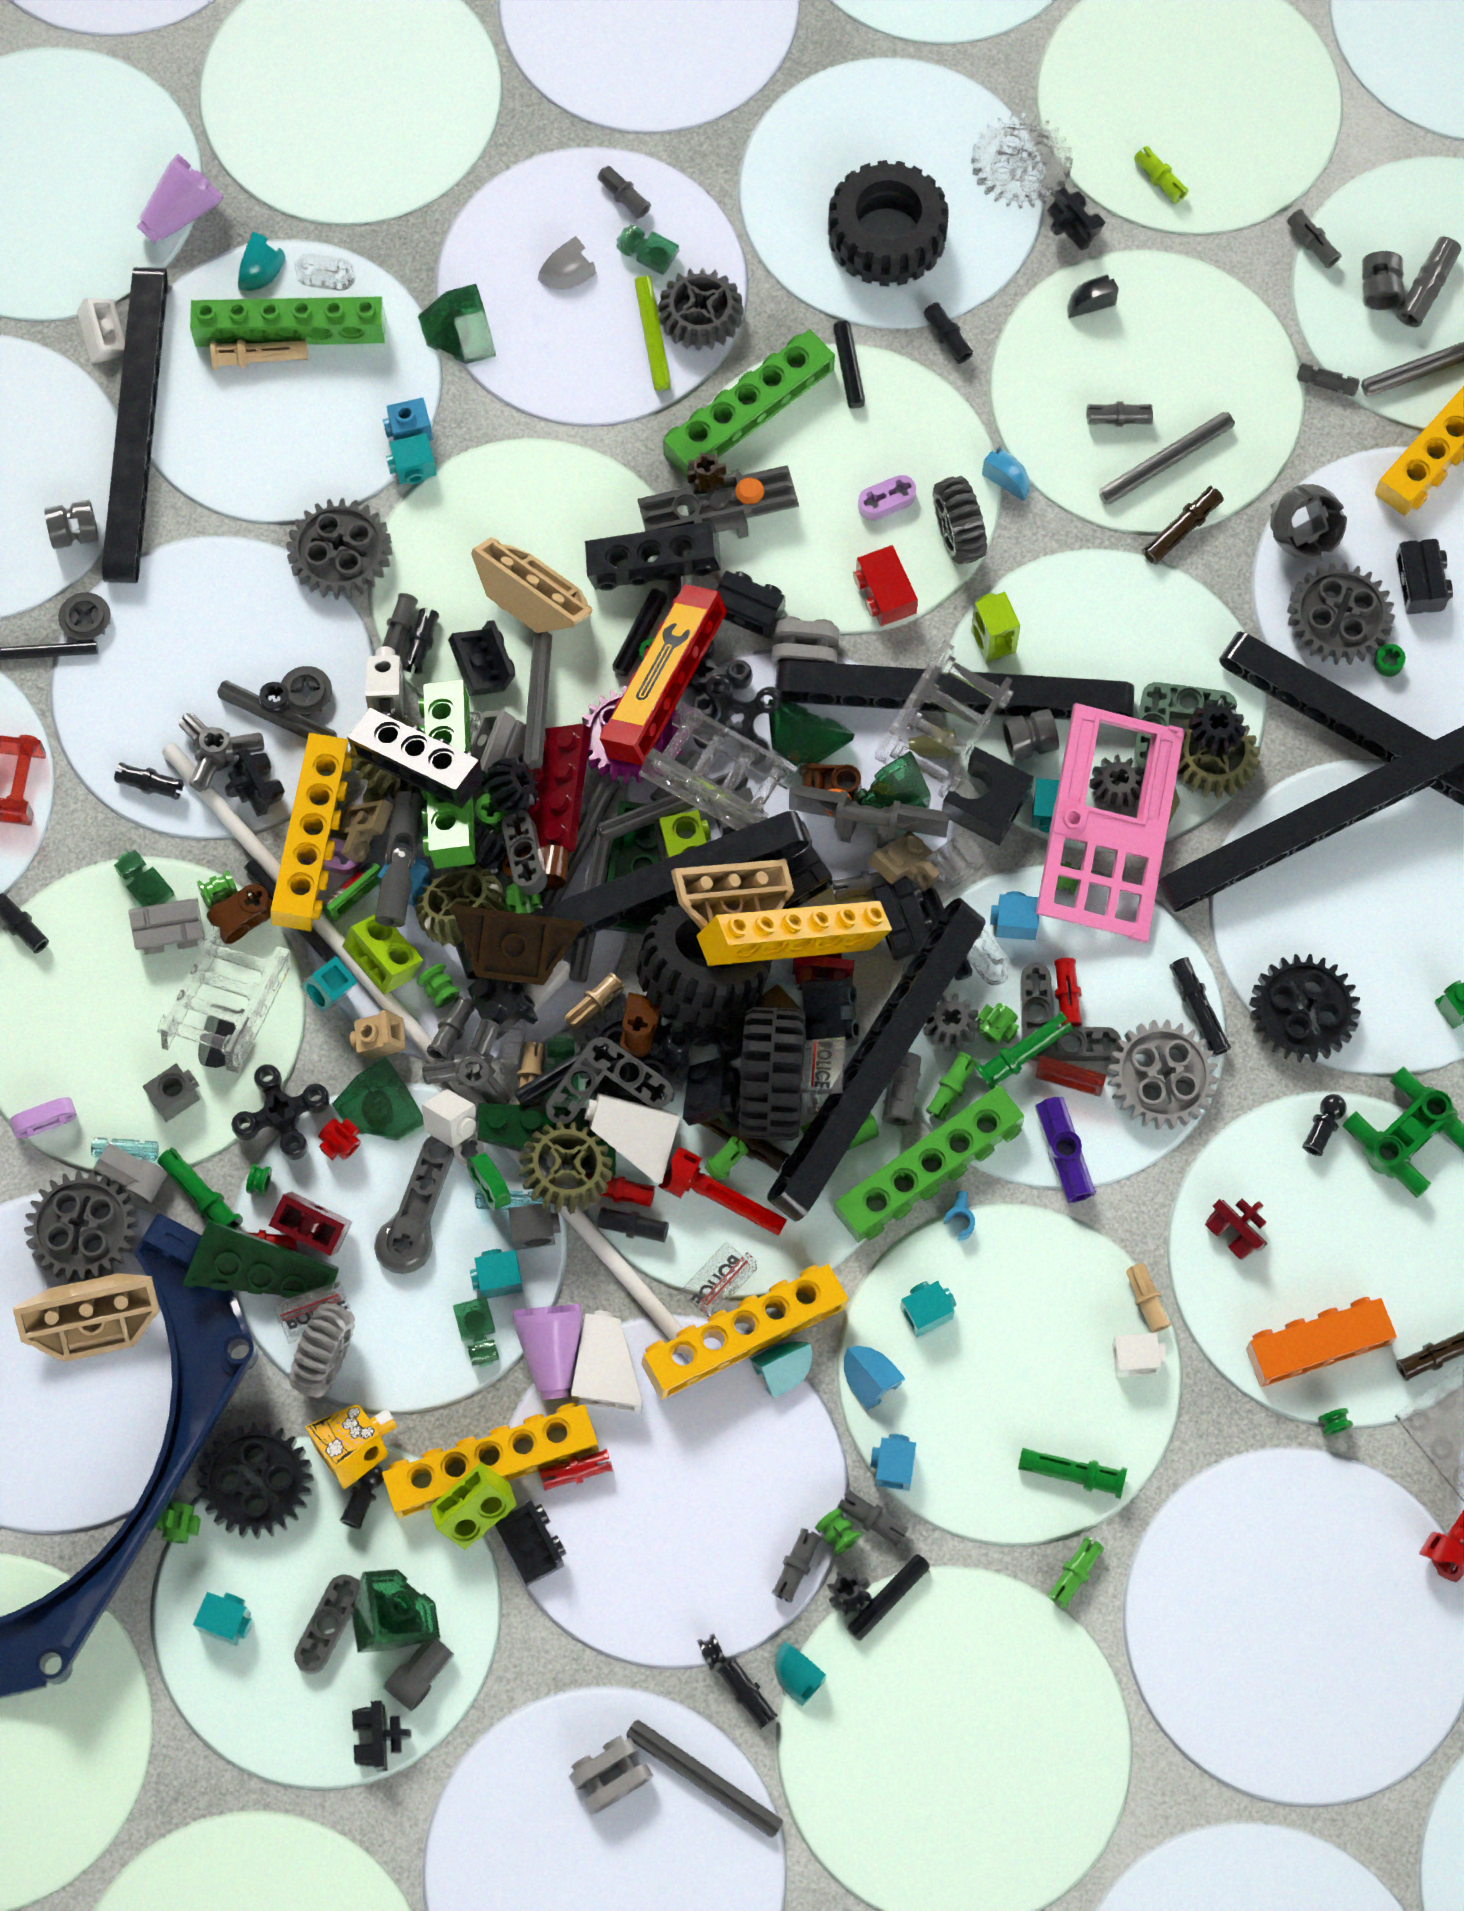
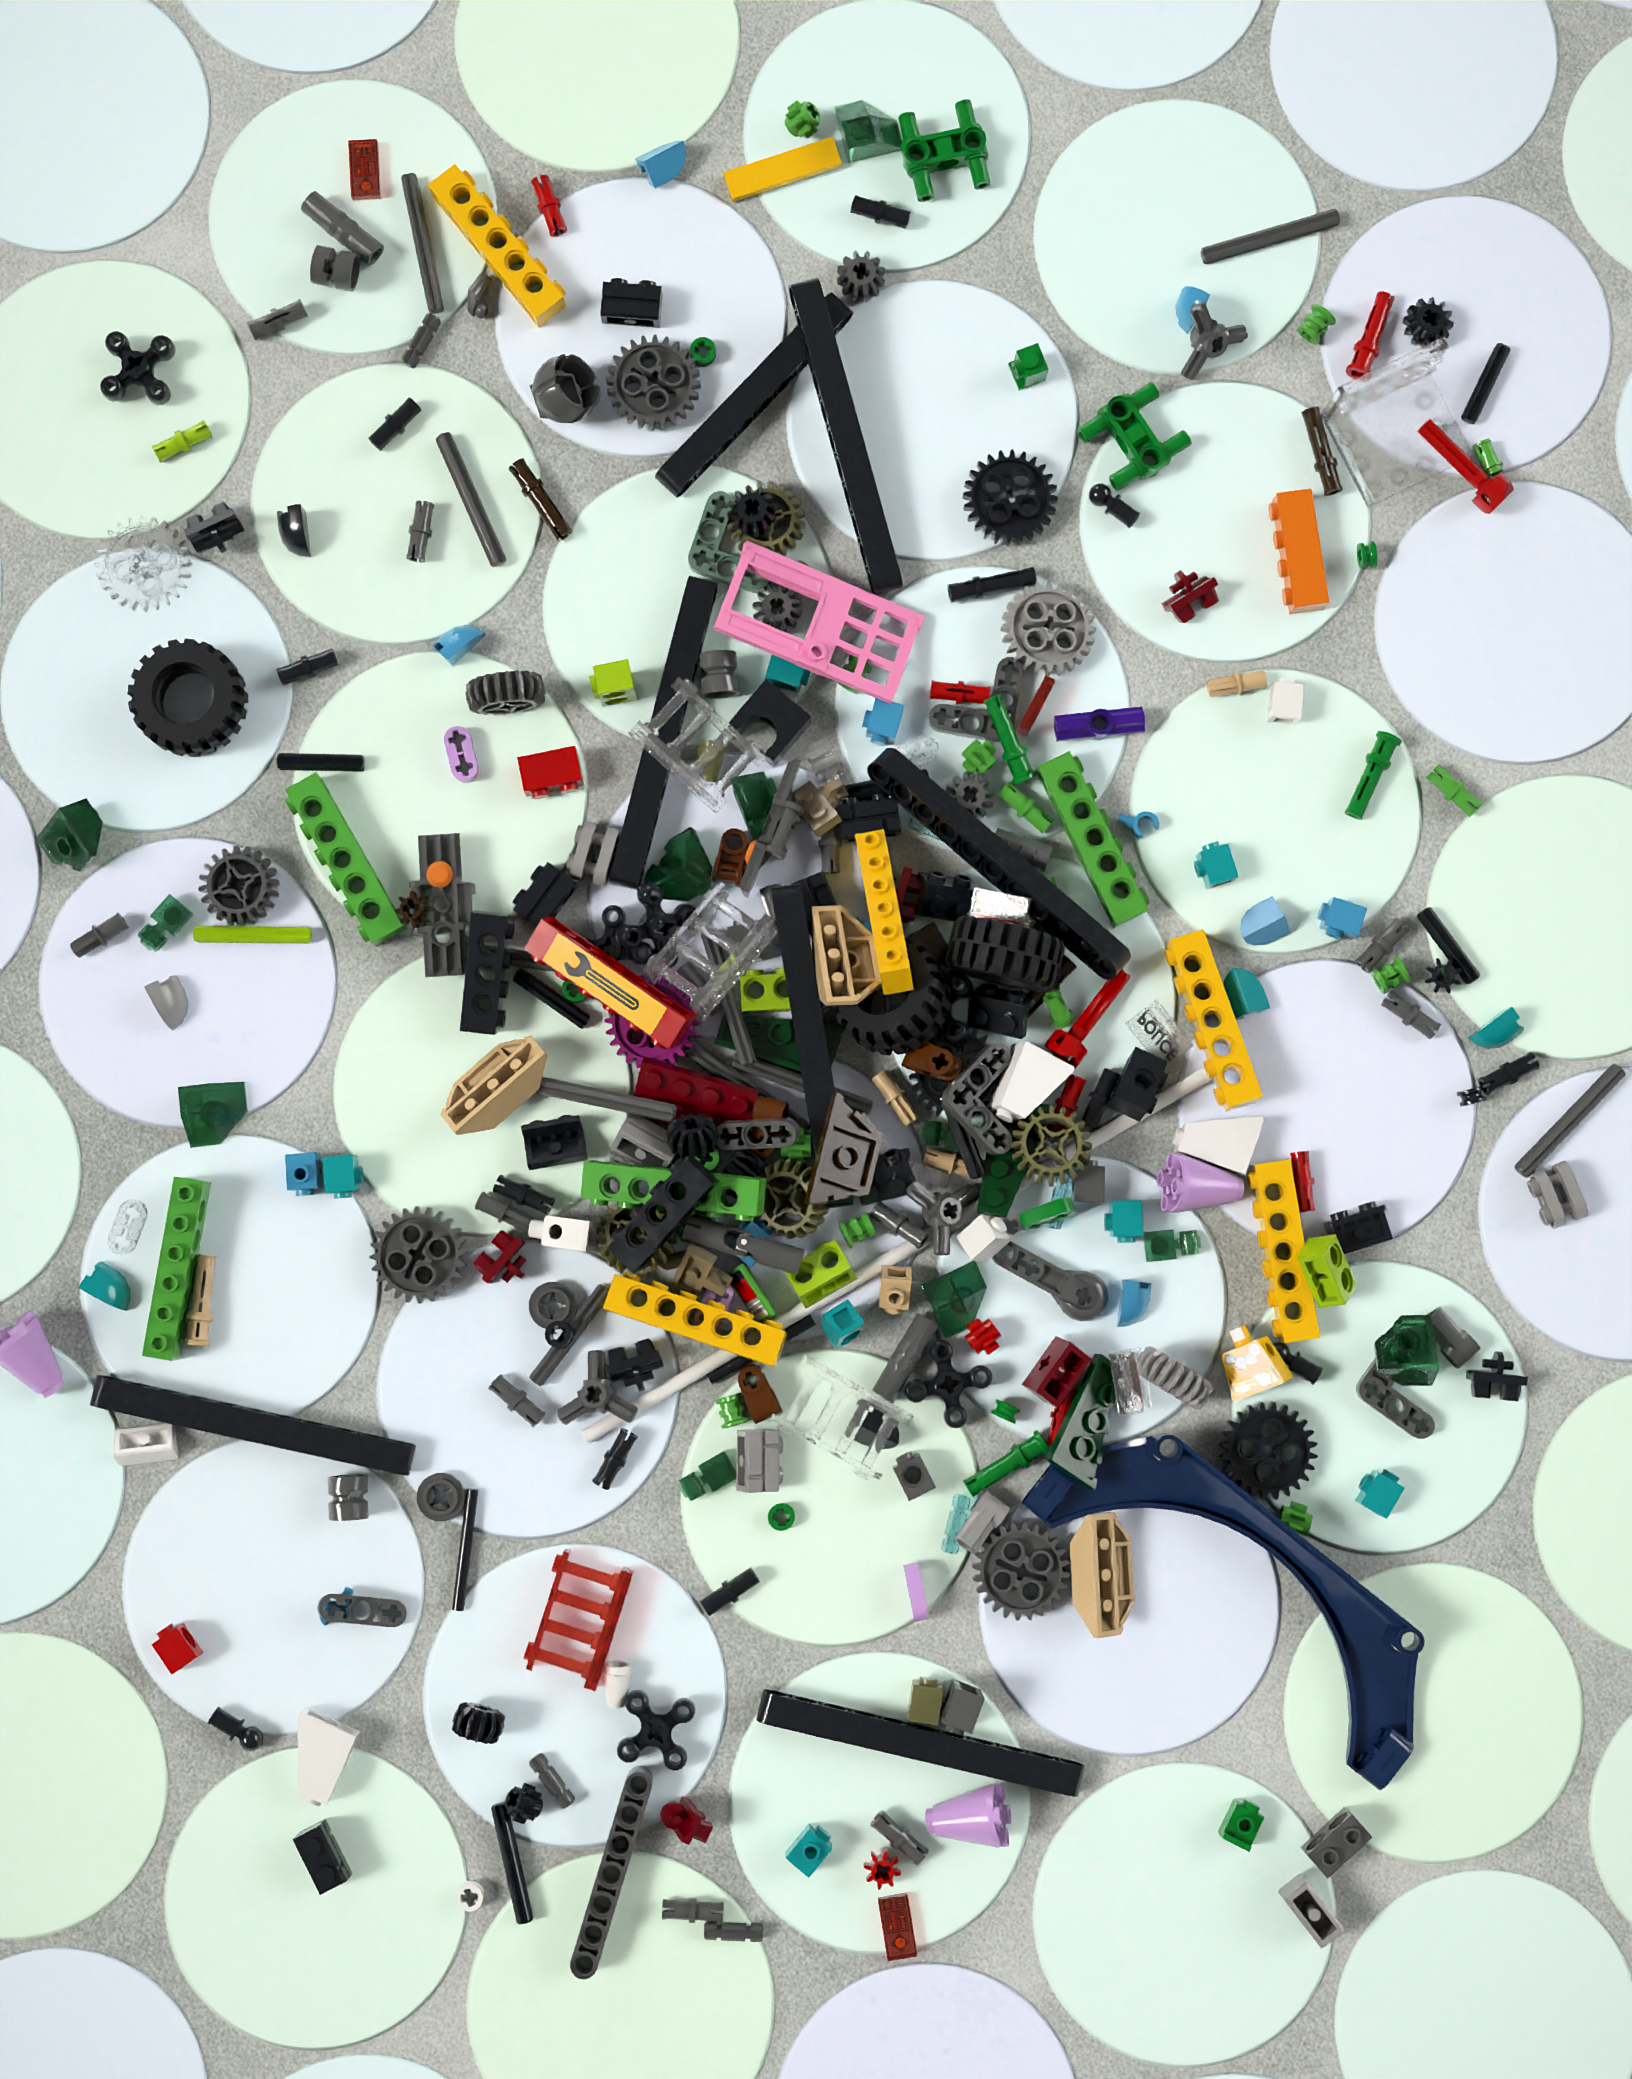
camera: 85 degrees left, 15 degrees up
none -> clear green slope [36,798,103,872]
none -> black gear [100,331,176,405]
none -> black pin [368,397,422,451]
none -> dark grey arm [468,273,492,319]
none -> dark red hips [473,1230,527,1284]
none -> dark grey pin [488,1374,546,1428]
none -> green bush [768,1503,795,1531]
none -> dark grey axle [872,1313,939,1403]
none -> black brick [1107,1046,1168,1122]
none -> dark azure brick [1117,1280,1152,1327]

